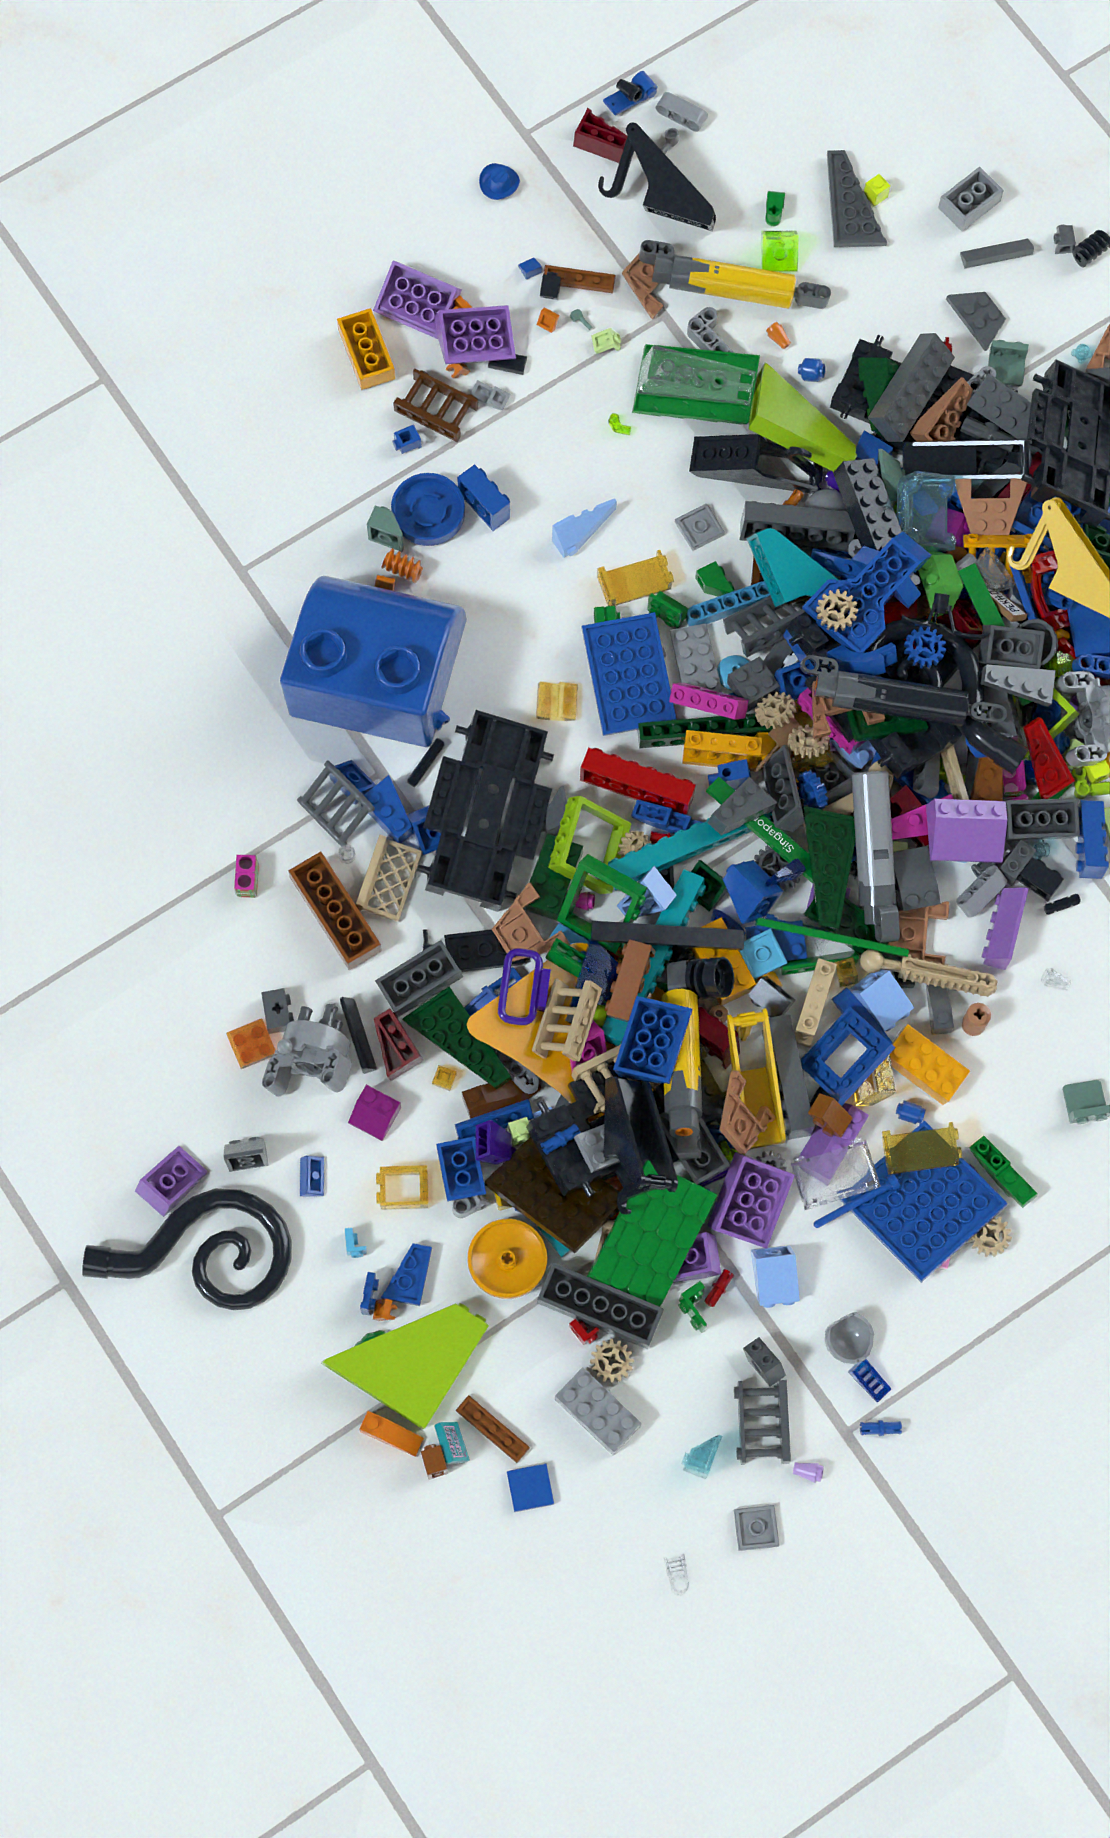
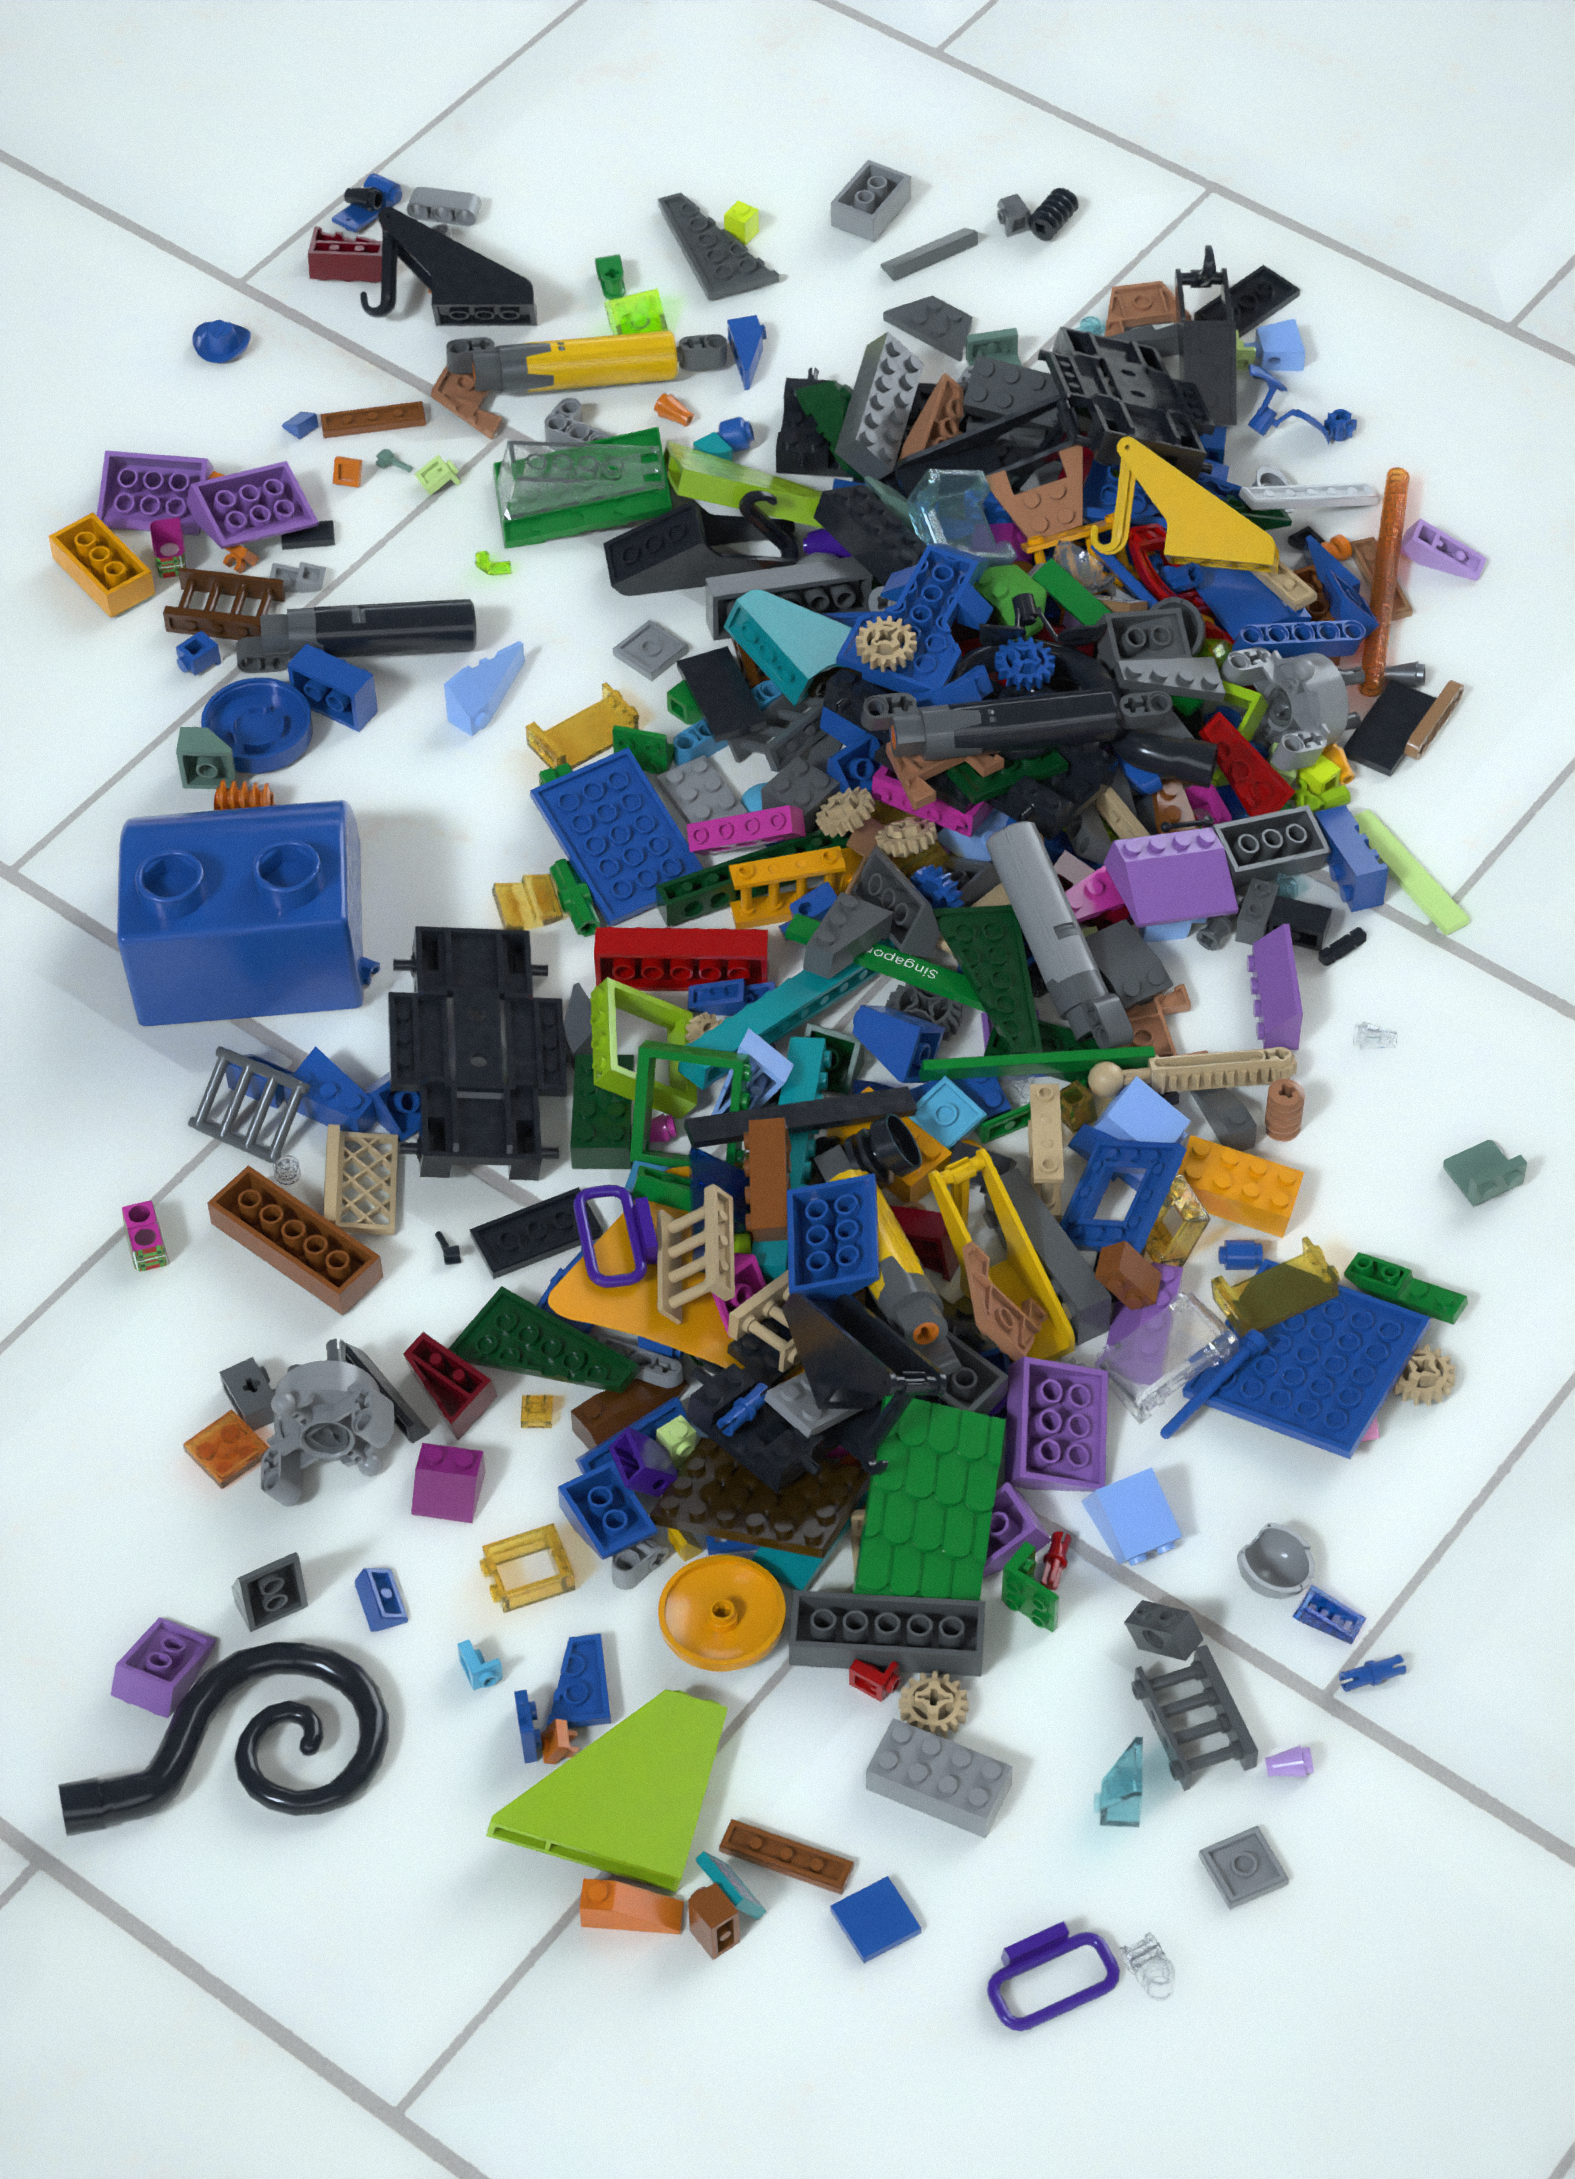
camera: 15 degrees left, 20 degrees down
dark grey brick [375,940,464,1017] -> none
black axle [407,738,445,787] -> none
nougat wing [492,882,570,962] -> none
black brick [540,272,561,300] -> none
clear blue slope [766,858,806,887] -> none
light grey beam [956,865,1007,918] -> none
none -> dark pink piece [150,517,186,579]
none -> black piece [236,599,477,673]
none -> green piece [549,858,600,937]
none -> black tile [677,646,767,743]
none -> teal brick [693,431,733,462]
none -> blue slope [727,315,767,390]
none -> dark purple bar [987,1921,1120,2031]
none -> black hinge [1160,816,1214,833]

